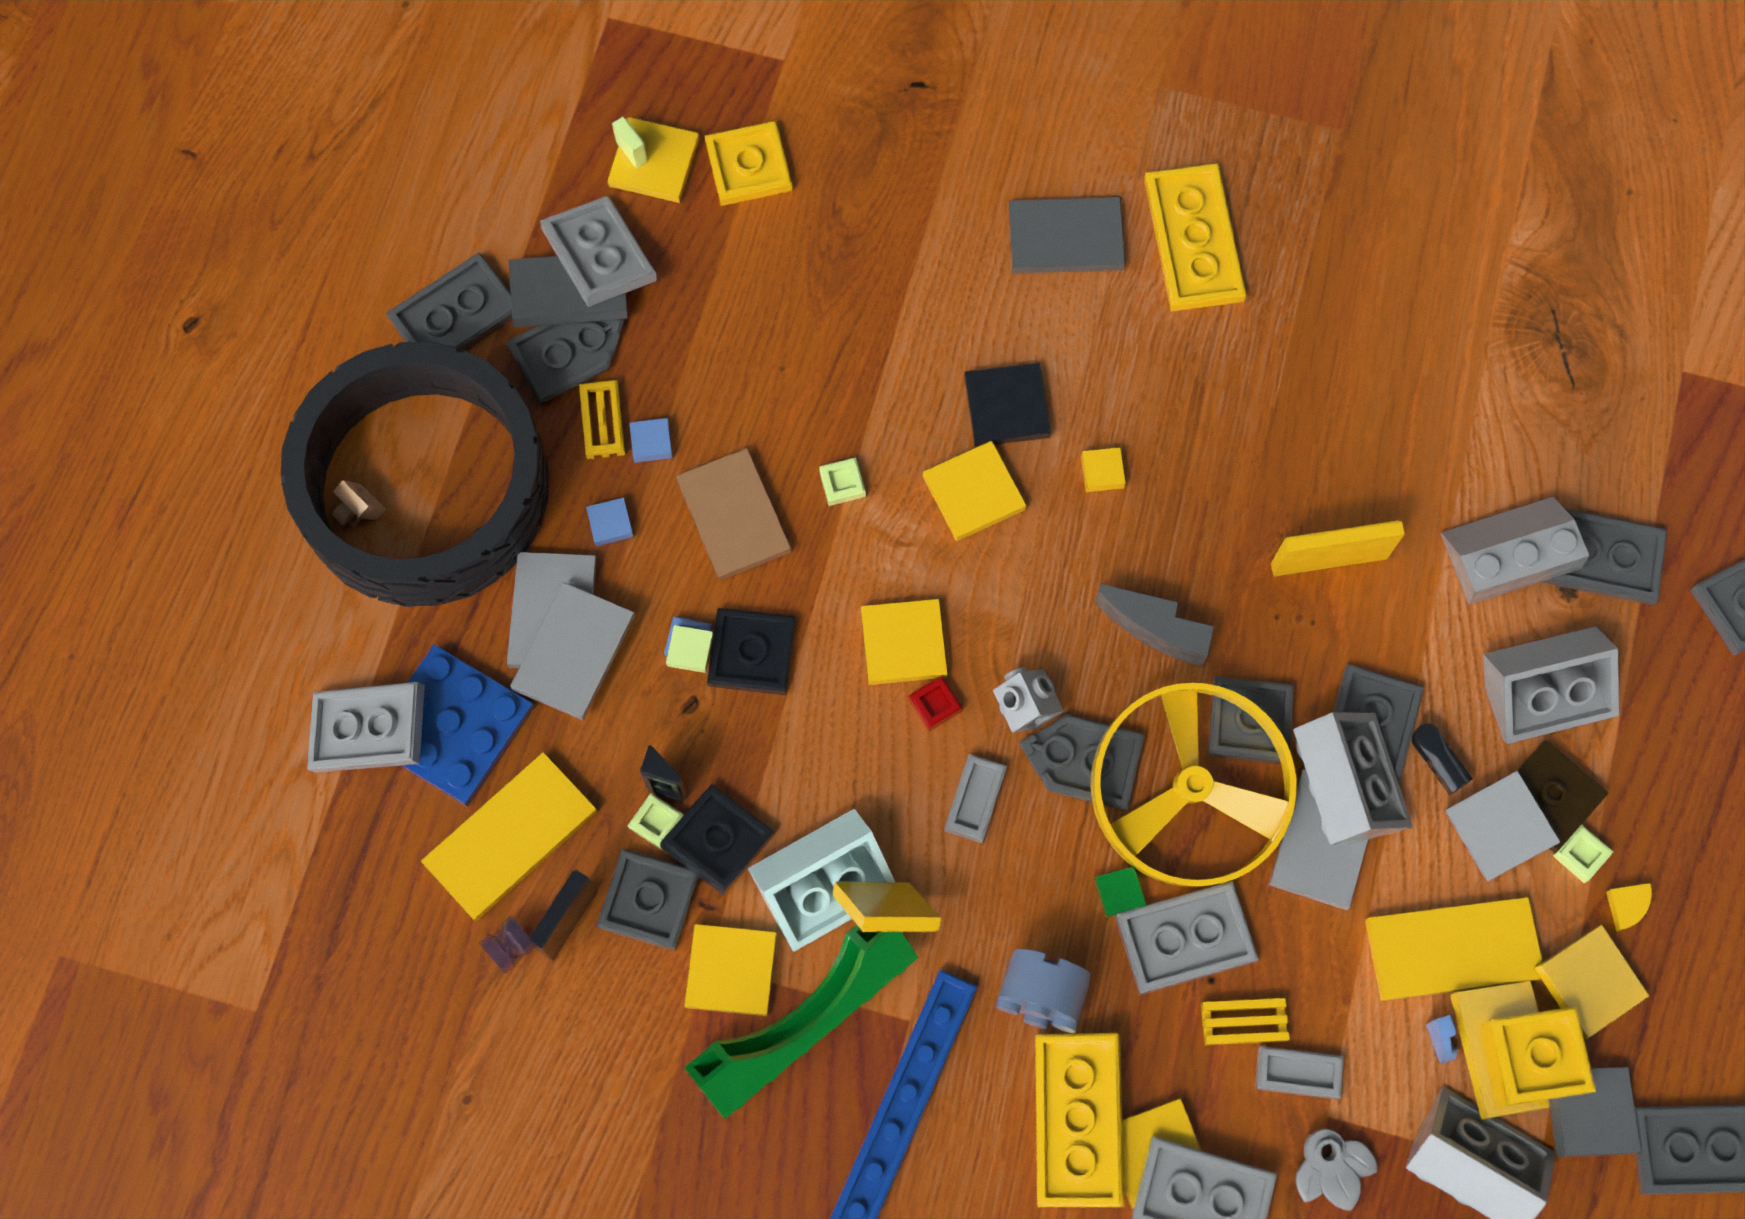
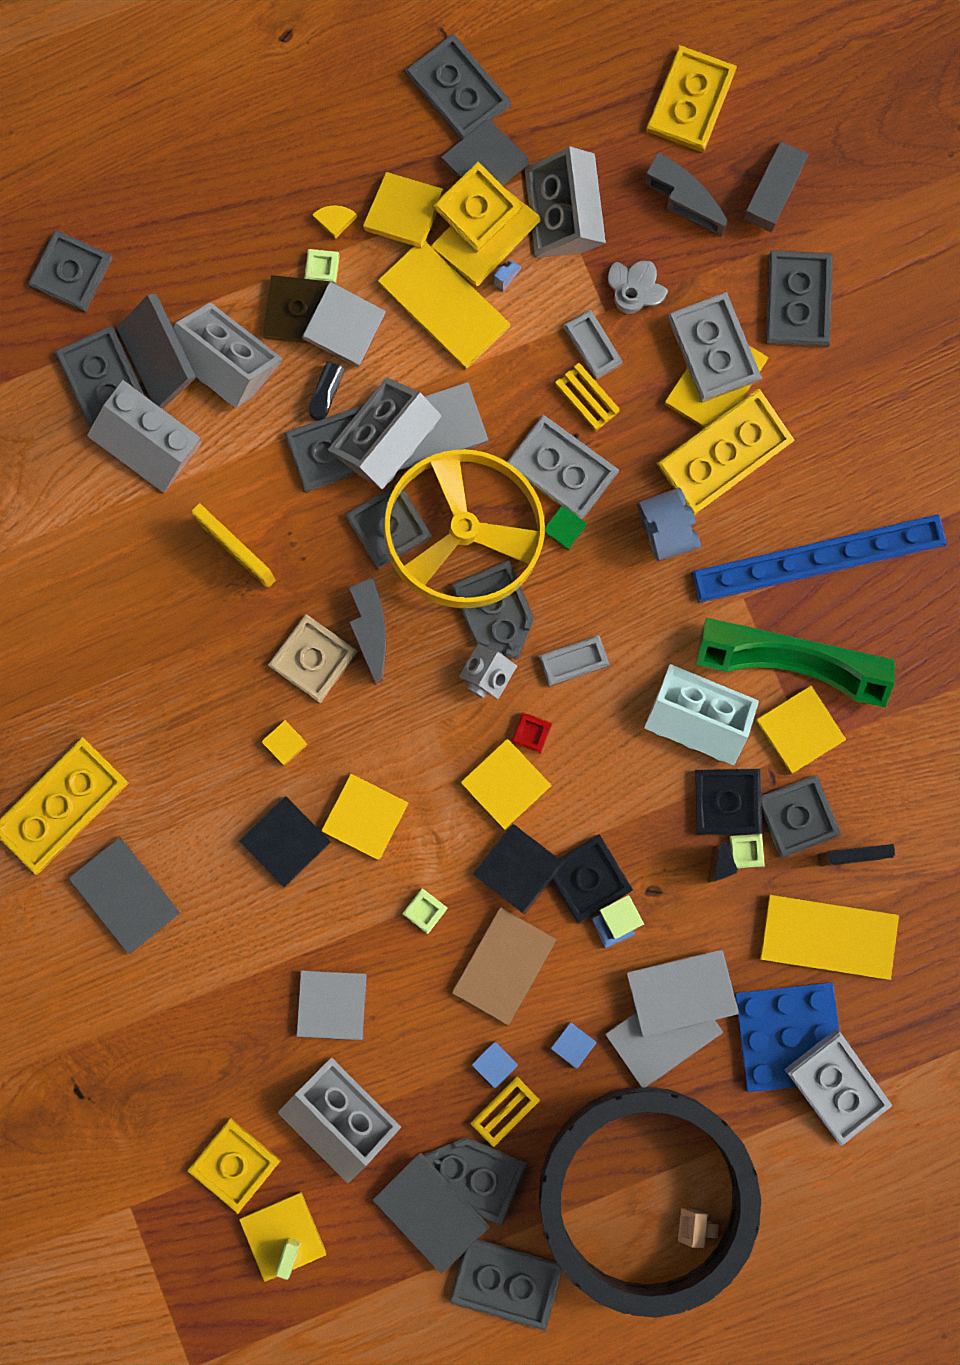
camera: 125 degrees left, 10 degrees up
wheel [479,915,536,973] -> none
light grey tile [540,196,657,307] -> none
yellow tile [832,882,941,932] -> none
none -> dark grey tile [117,294,196,408]
none -> tan tile [268,614,358,703]
none -> light grey slope [278,1057,401,1183]
none -> light grey tile [297,970,367,1040]
none -> black tile [473,823,565,915]

